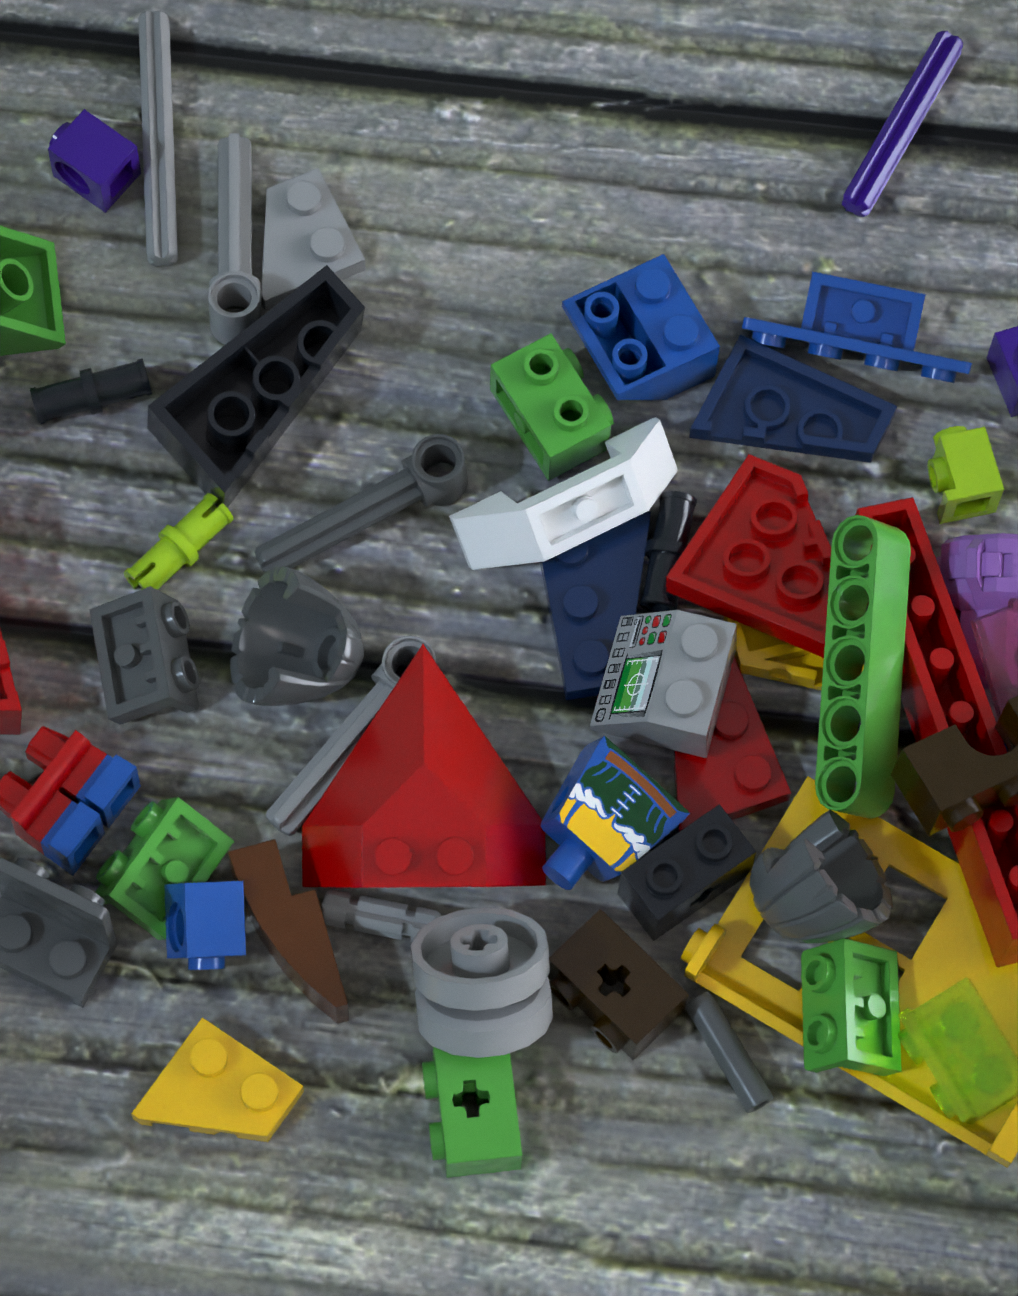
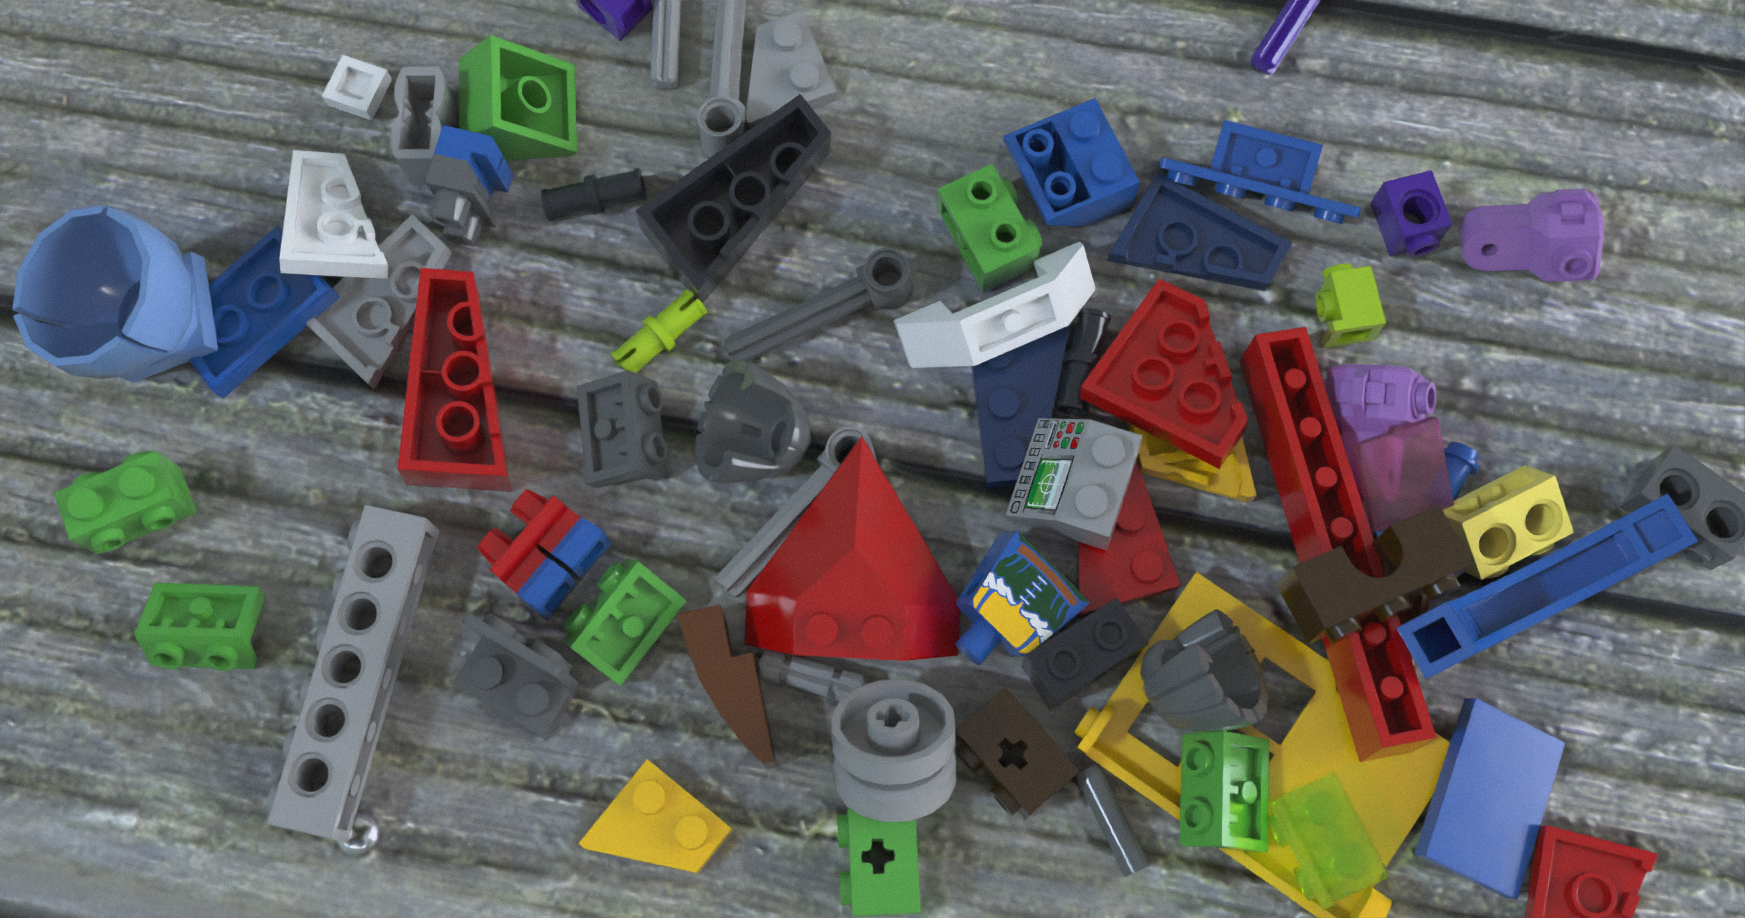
camera: 10 degrees right, 5 degrees up
blue brick [164,881,246,970] -> none
bright green beam [815,515,911,819] -> none

